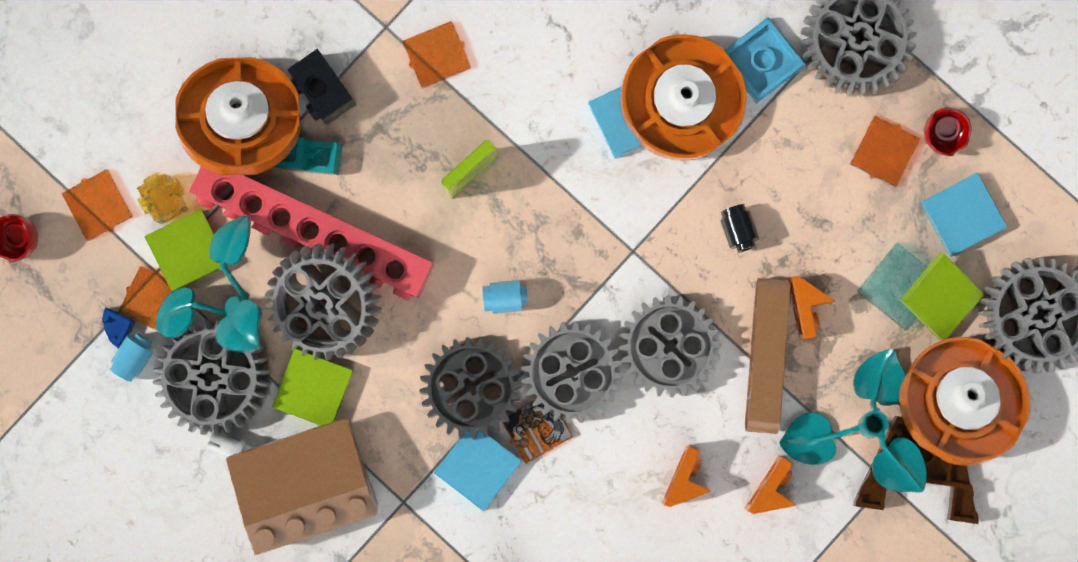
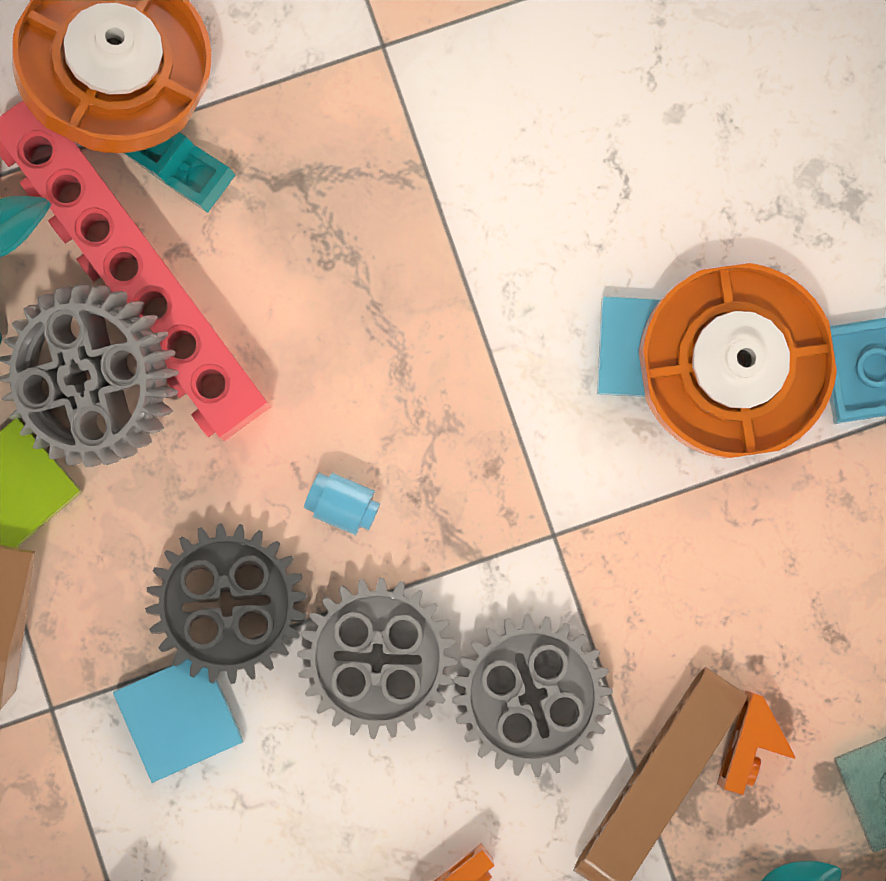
camera: 20 degrees right, 0 degrees up
black brick [287,48,357,125] -> none
clear orange piece [402,21,471,88] -> none
lime tile [441,140,498,198] -> none
piece [501,398,573,464] -> none
black brick [720,204,760,253] -> none

